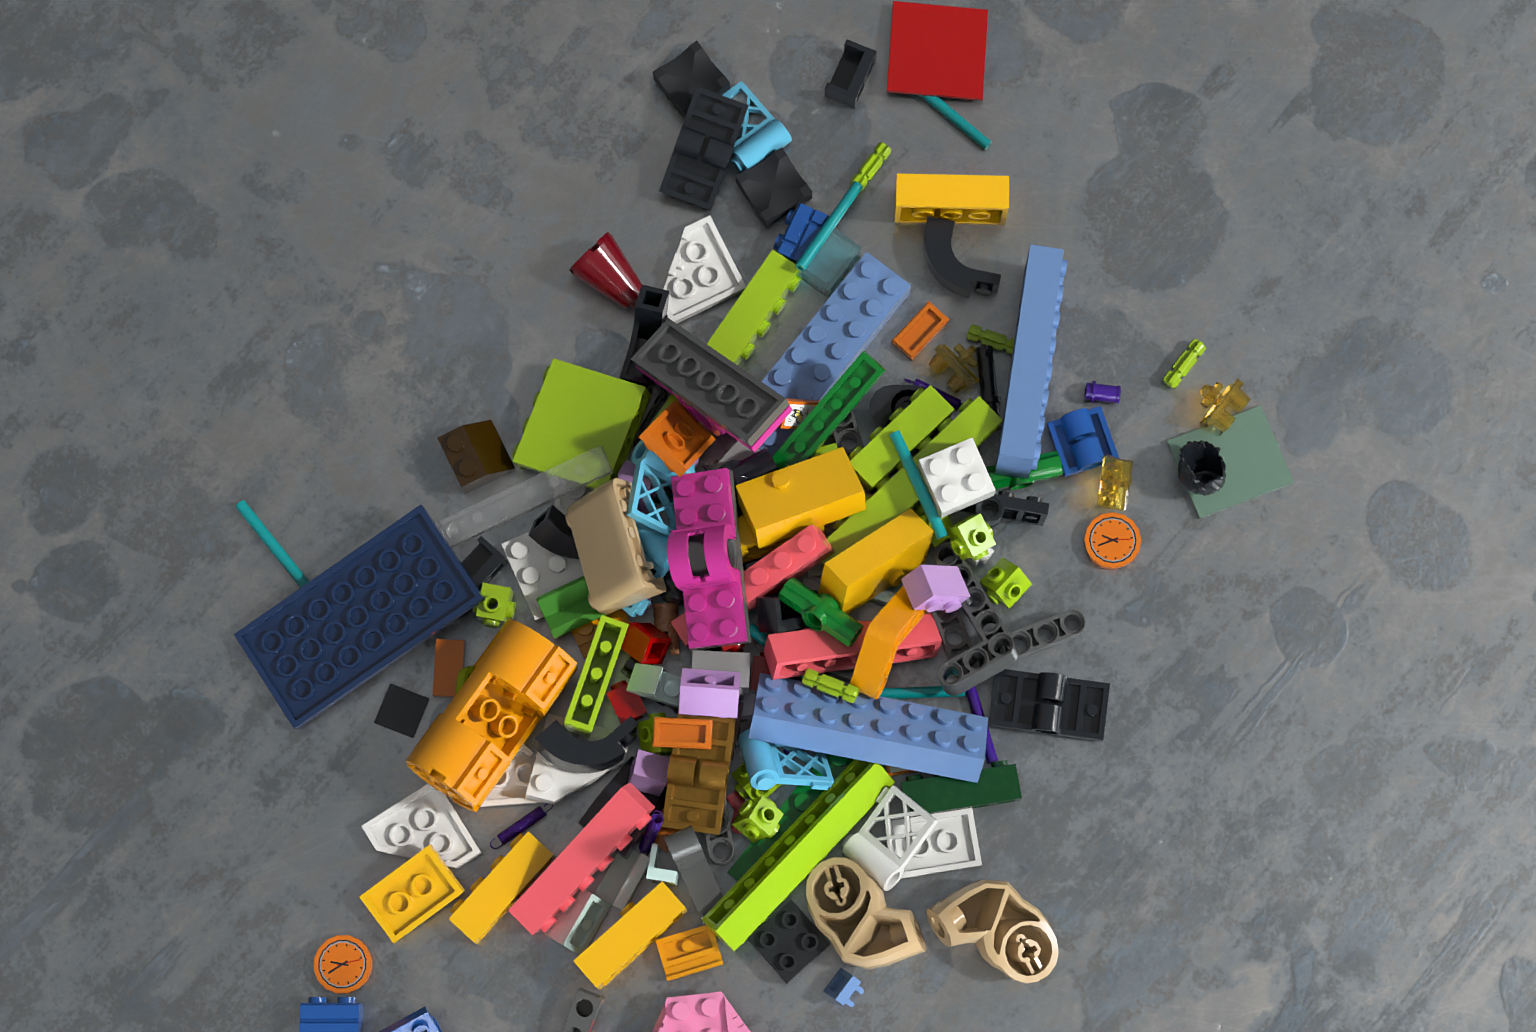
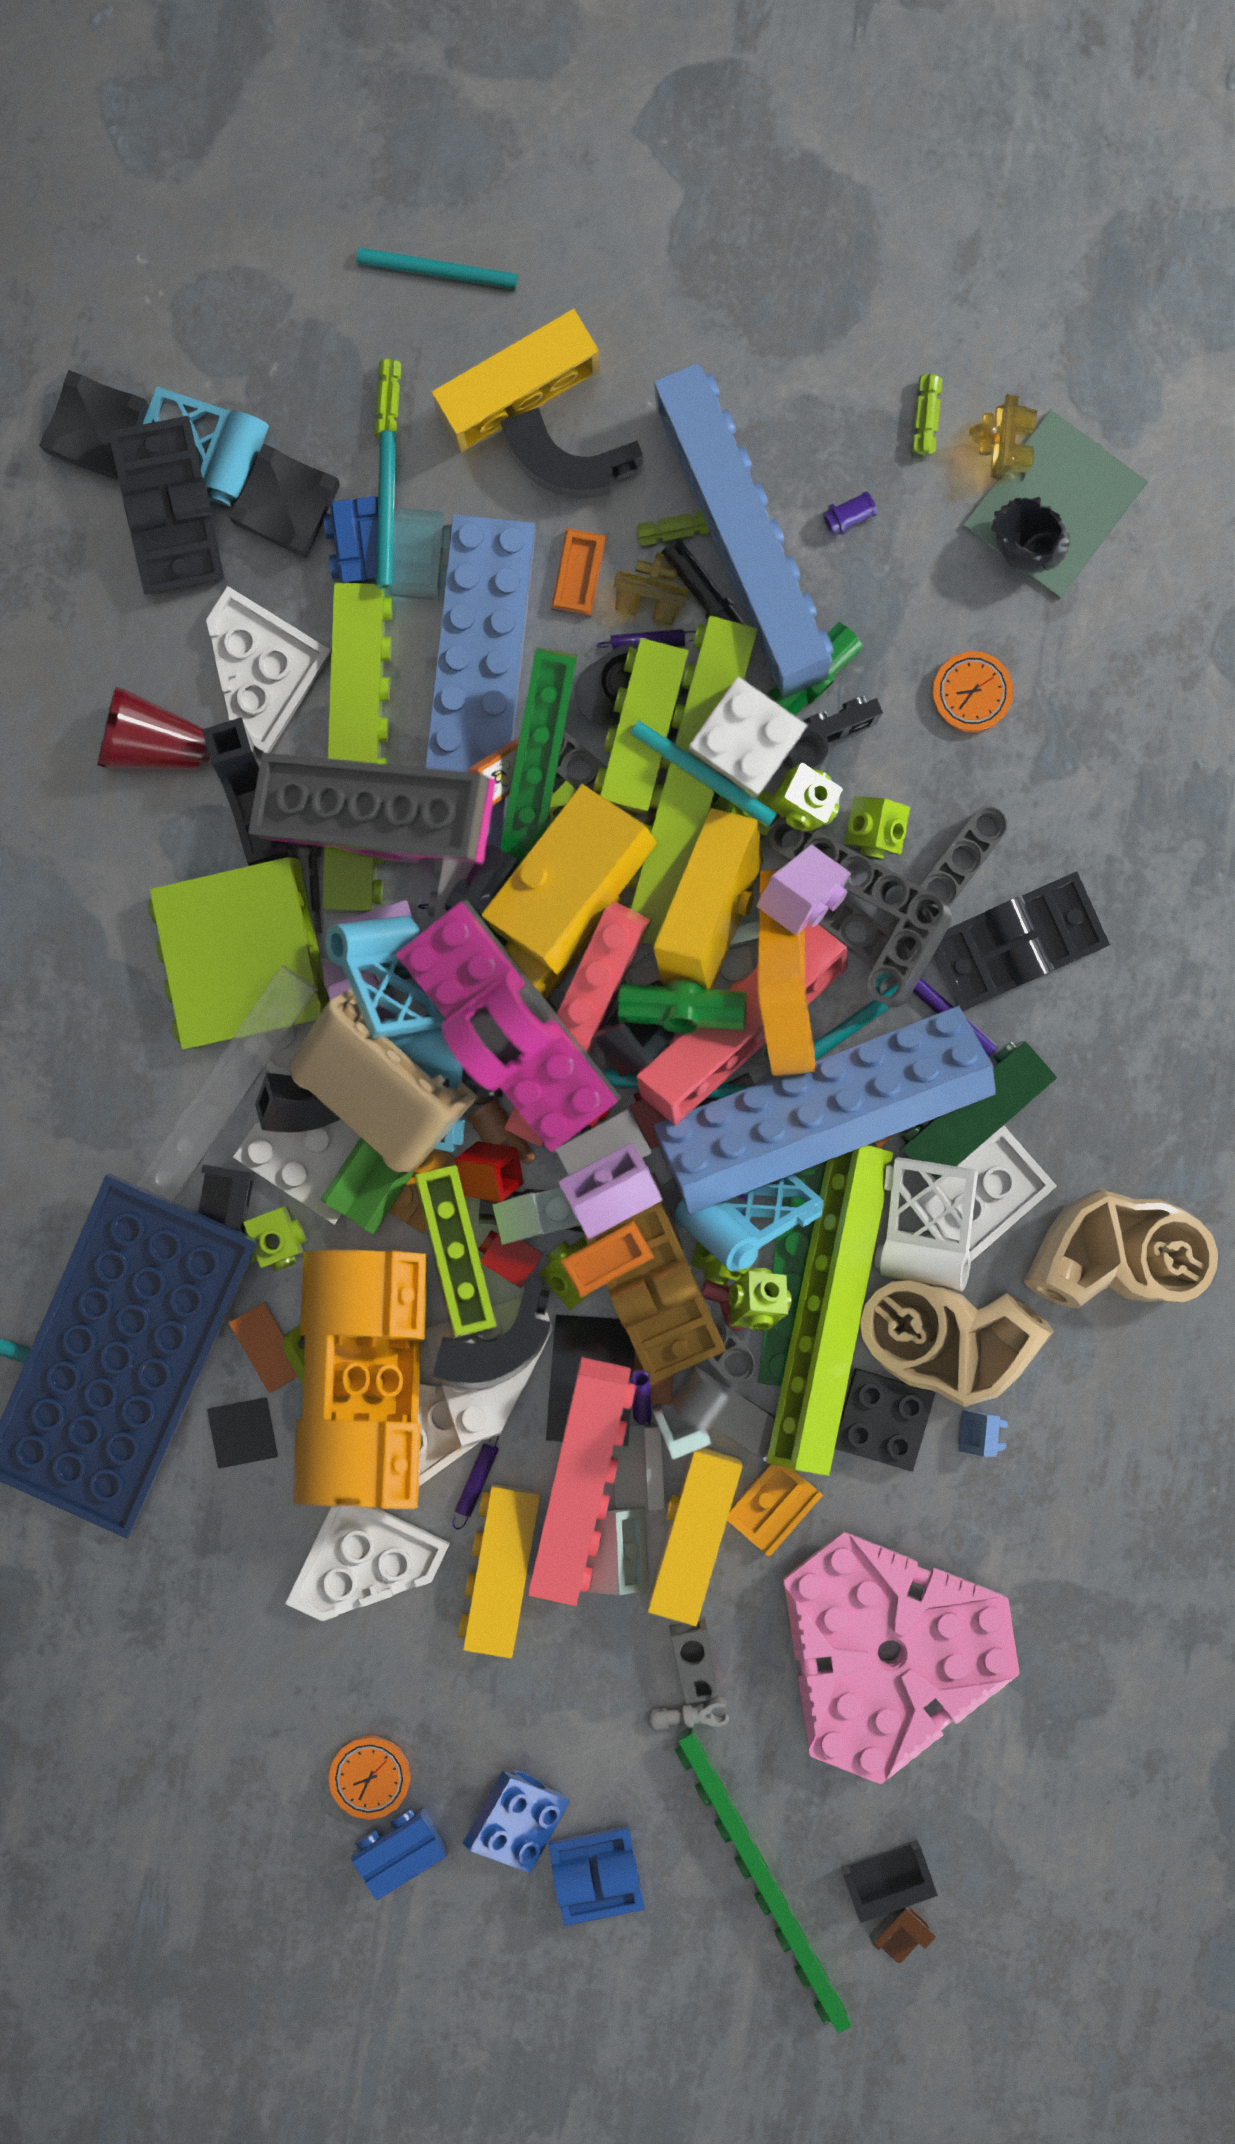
camera: 35 degrees left, 10 degrees up
yellow plate [359,844,465,943] -> none
dark brown slope [437,420,516,494] -> none
lavender brick [627,749,670,796] -> none
orange plate [639,399,715,477] -> none
lime axle [802,669,859,703] -> none
black panel [825,39,877,109] -> none
red piece [887,1,988,101] -> none
blue plate [1046,406,1119,477] -> none
clear yellow hips [1097,455,1133,511] -> none

